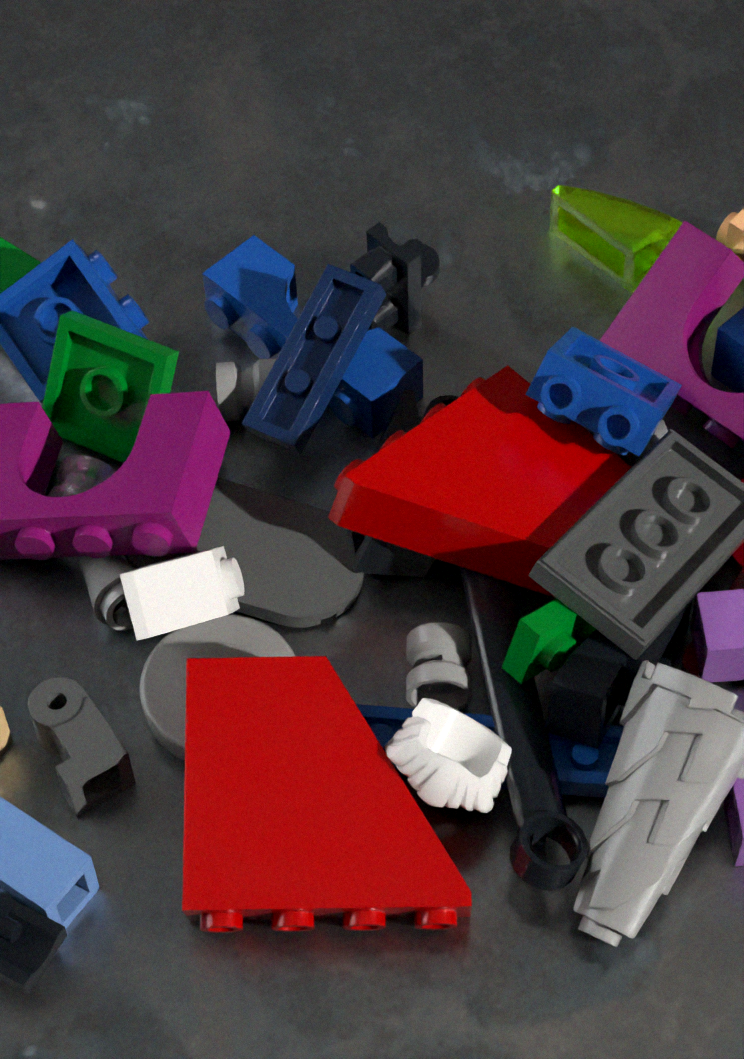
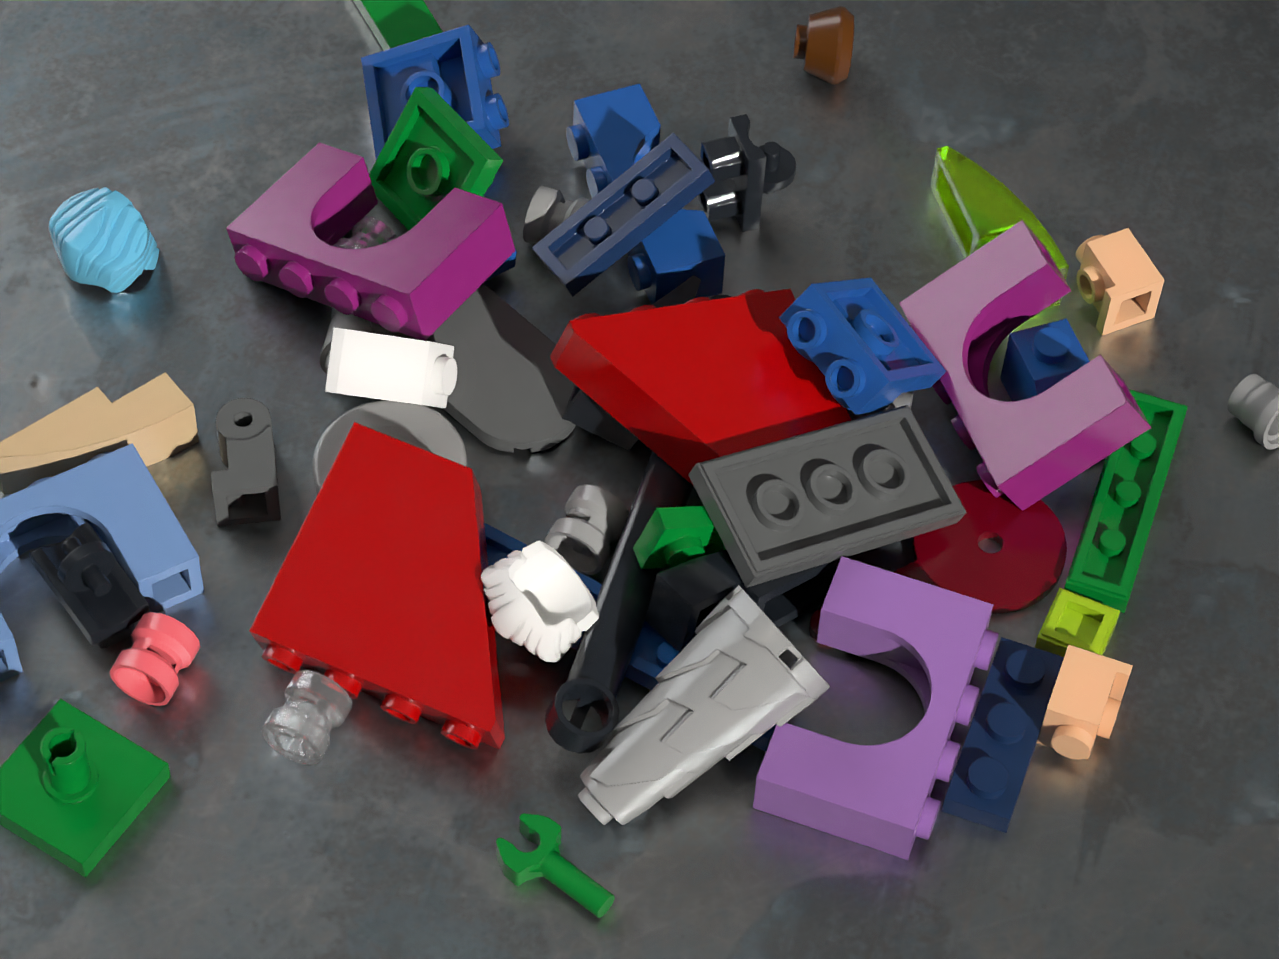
camera: 20 degrees right, 0 degrees up
none -> coral wheel [110,612,200,706]
none -> clear wheel [261,670,352,766]
none -> green bar [496,813,615,918]
none -> reddish brown cone [793,6,855,85]

